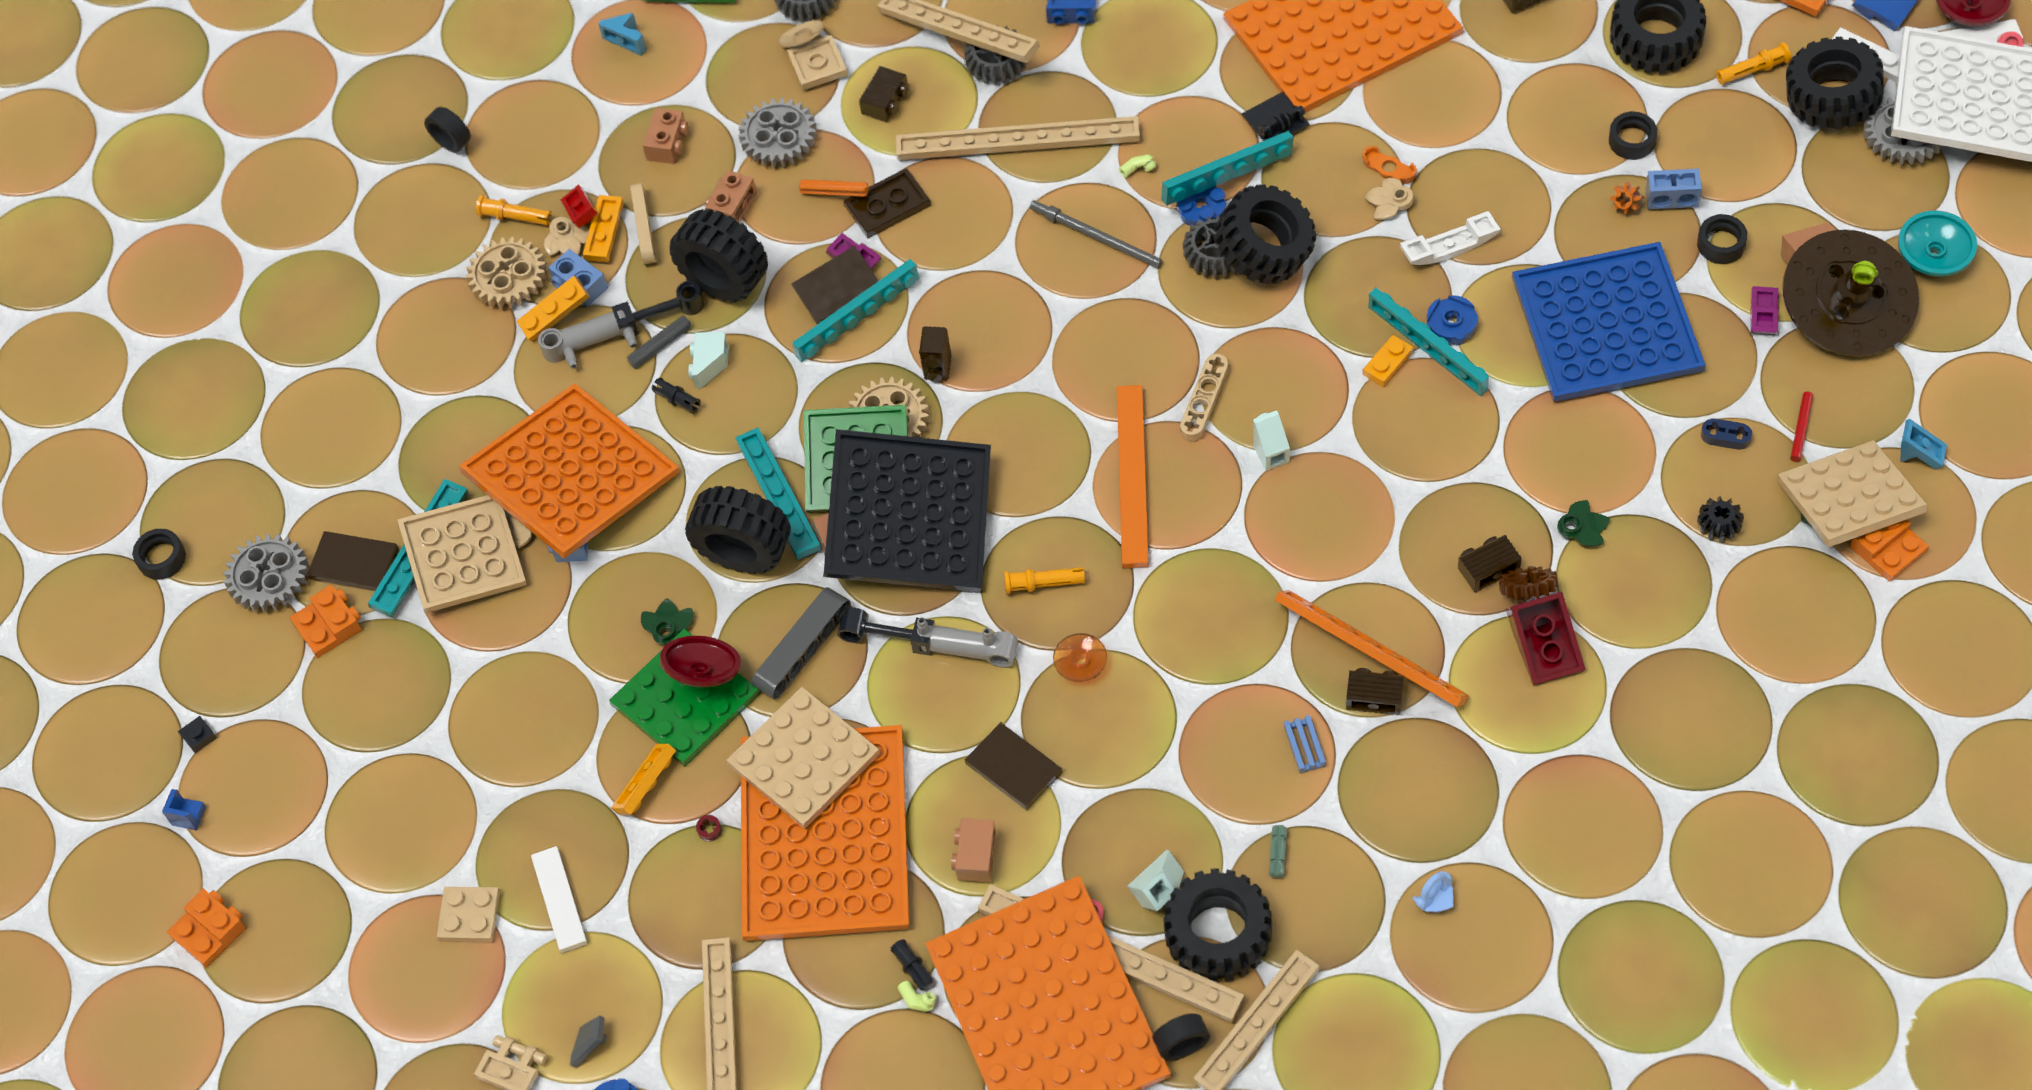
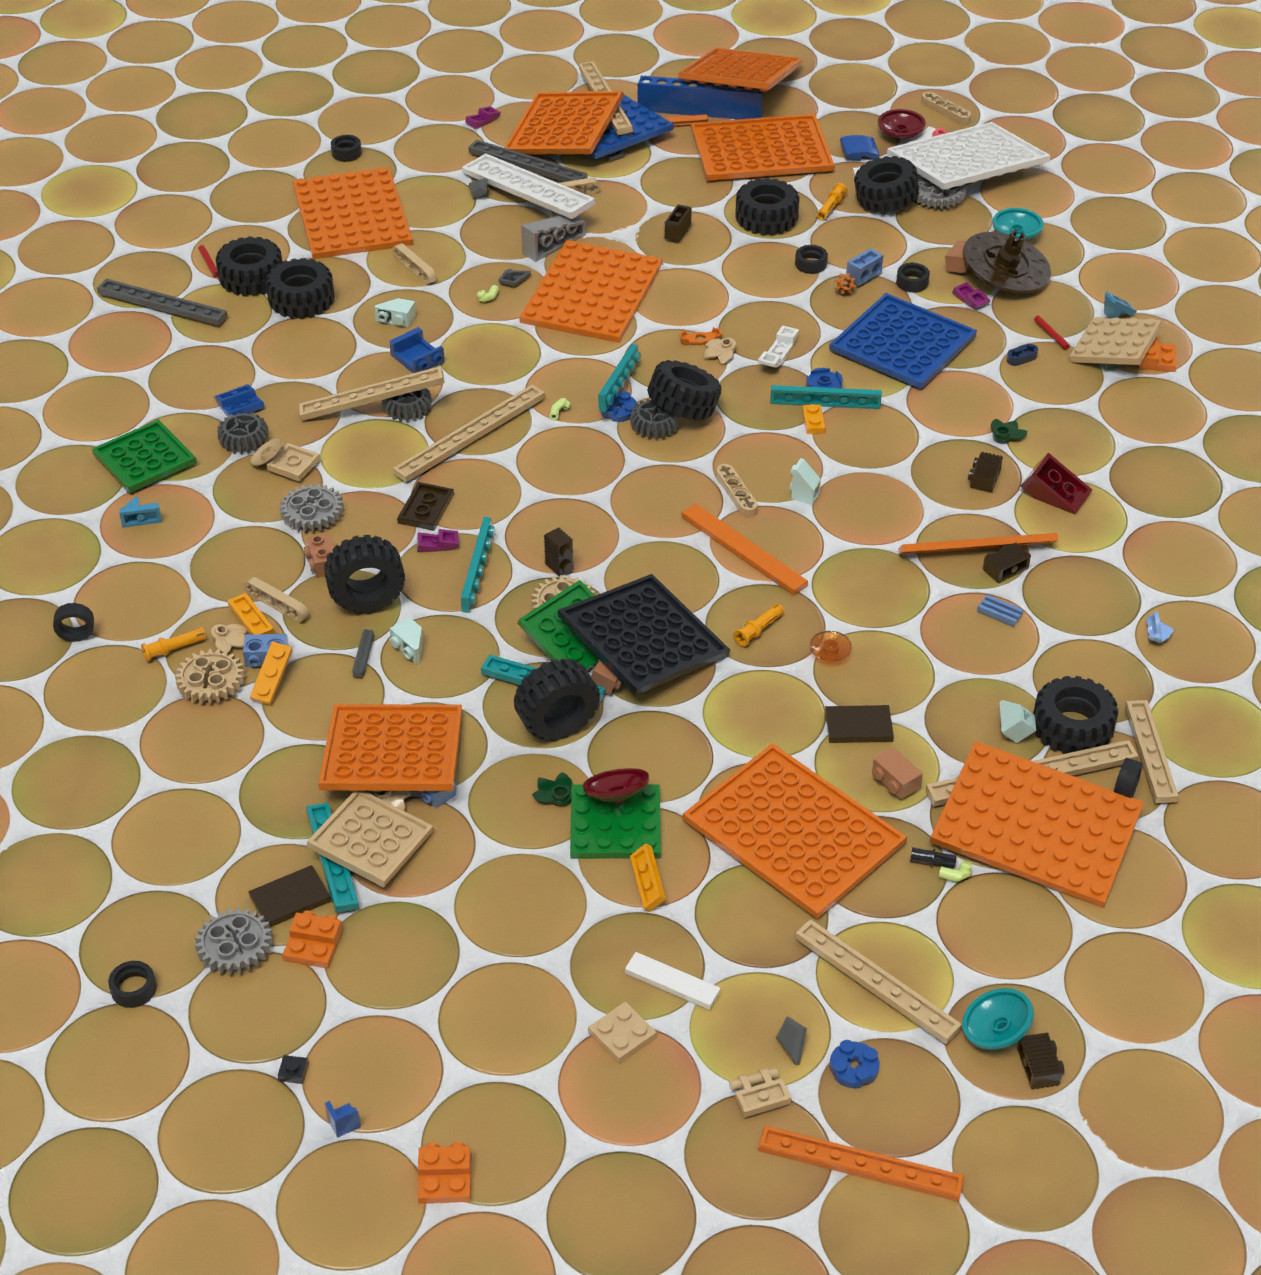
camera: 50 degrees left, 15 degrees down
light grey piece [538,281,704,368] -> none
red plate [560,184,598,228] -> none
nougat brick [643,108,688,164] -> none
black pin [652,378,701,414] -> none
dark red bush [696,815,722,842] -> none
tan plate [726,687,880,829] -> none
dark grey beam [751,587,851,699] -> none
dark brown tile [791,245,878,324] -> none
orange axle [799,179,869,197] -> none
light grey piece [837,607,1018,668] -> none
dark brown brick [859,66,909,122] -> none
dark grey bar [1030,200,1163,268] -> none
black hinge [1242,92,1310,141] -> none
sand green axle [1269,825,1287,879] -> none
reddish brown gear [1499,566,1559,600] -> none
black gear [1697,496,1744,543] -> none
lime plate [1852,261,1878,284] -> none

